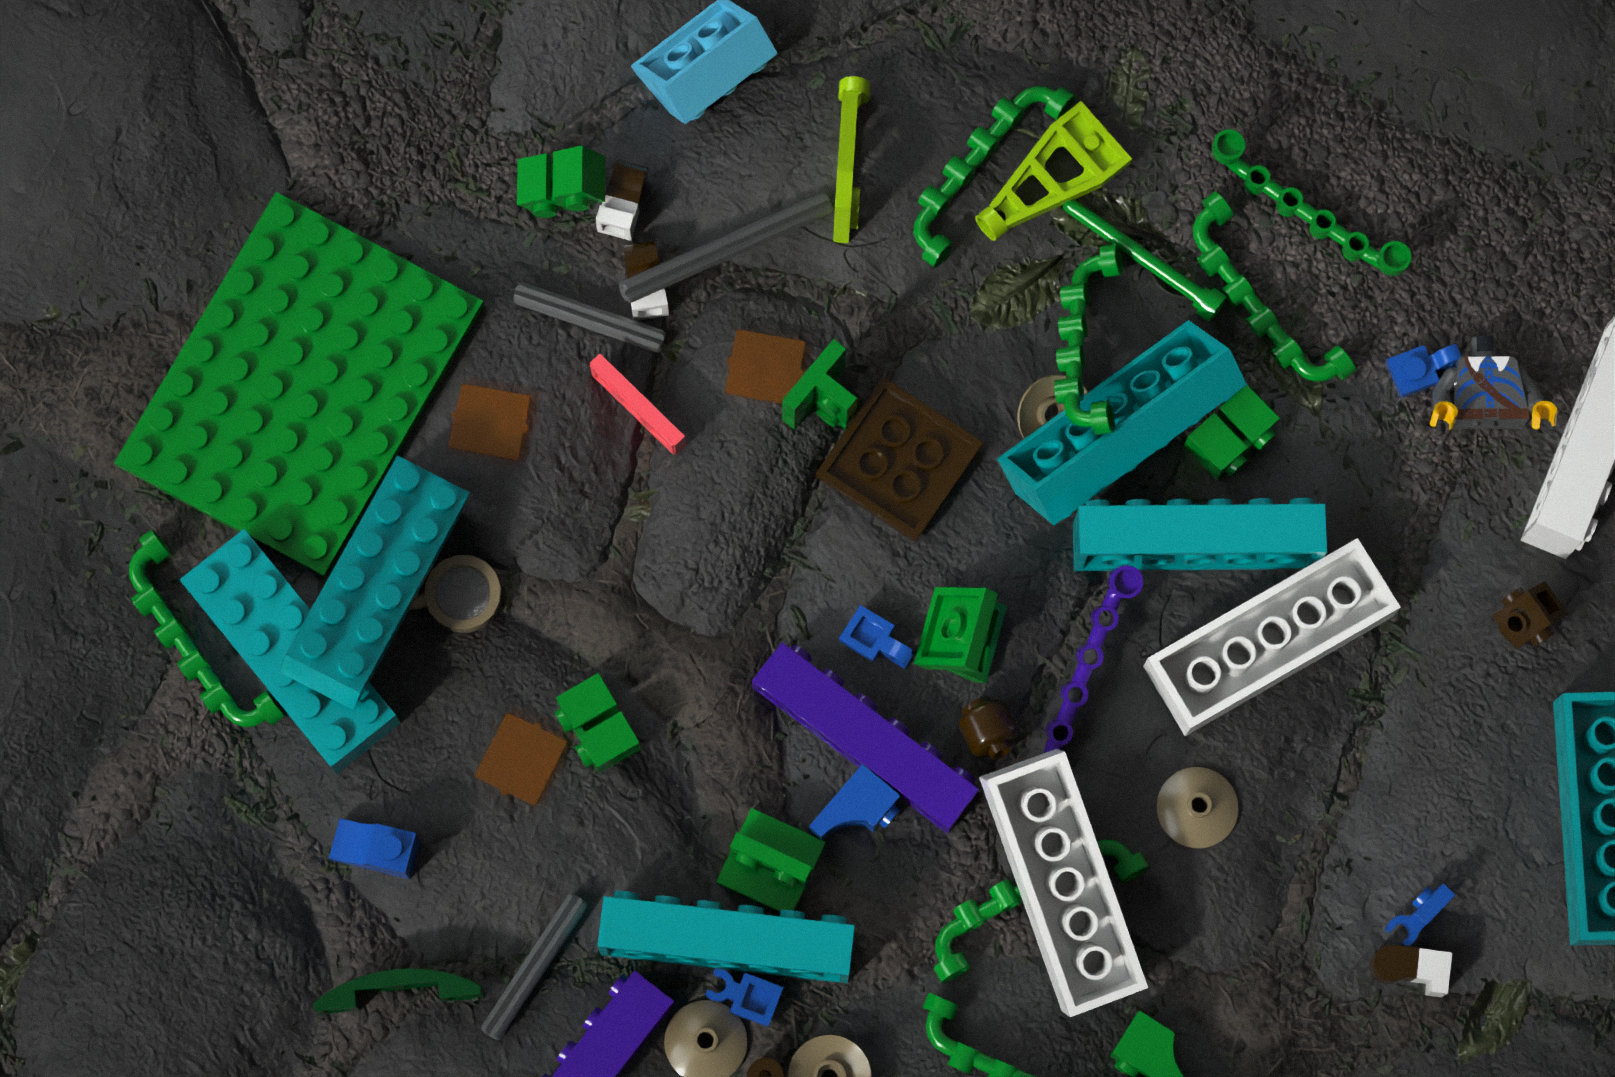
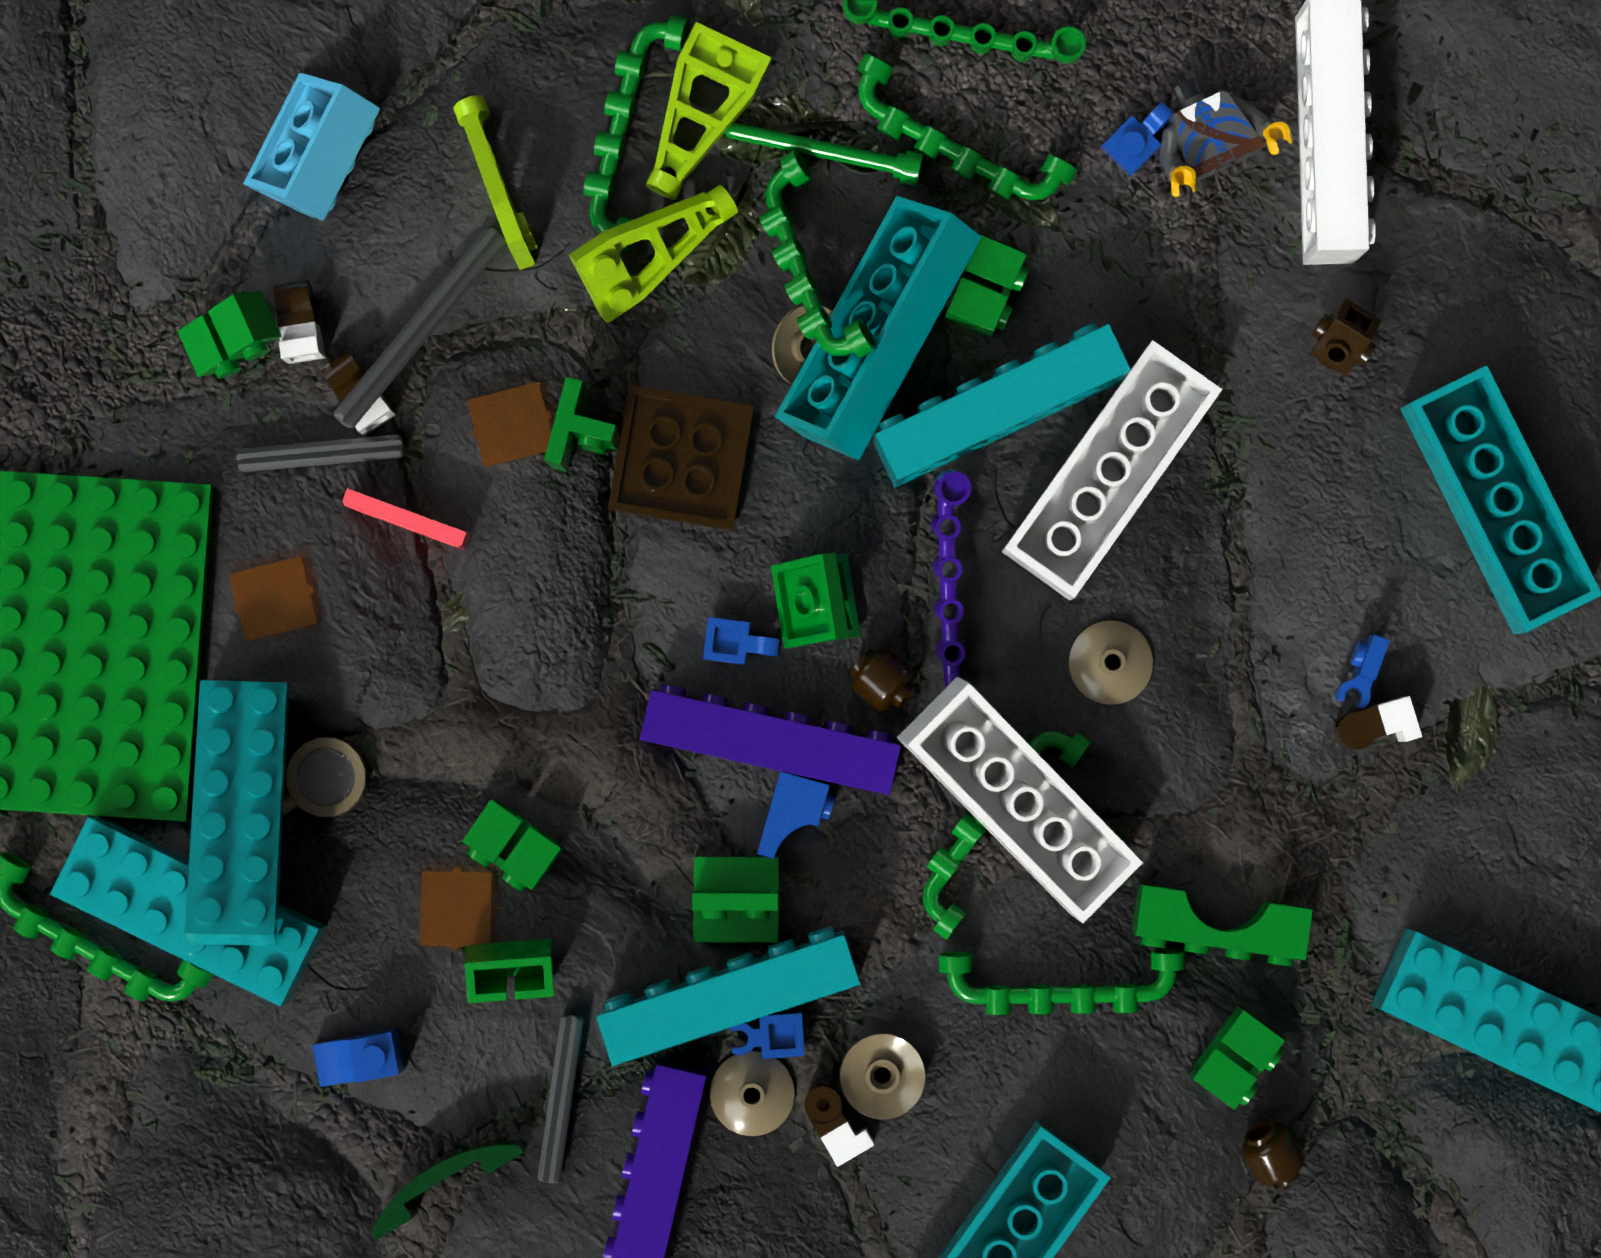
camera: 20 degrees left, 10 degrees up
none -> green piece [464,938,554,1003]
none -> lime plate [568,185,738,323]

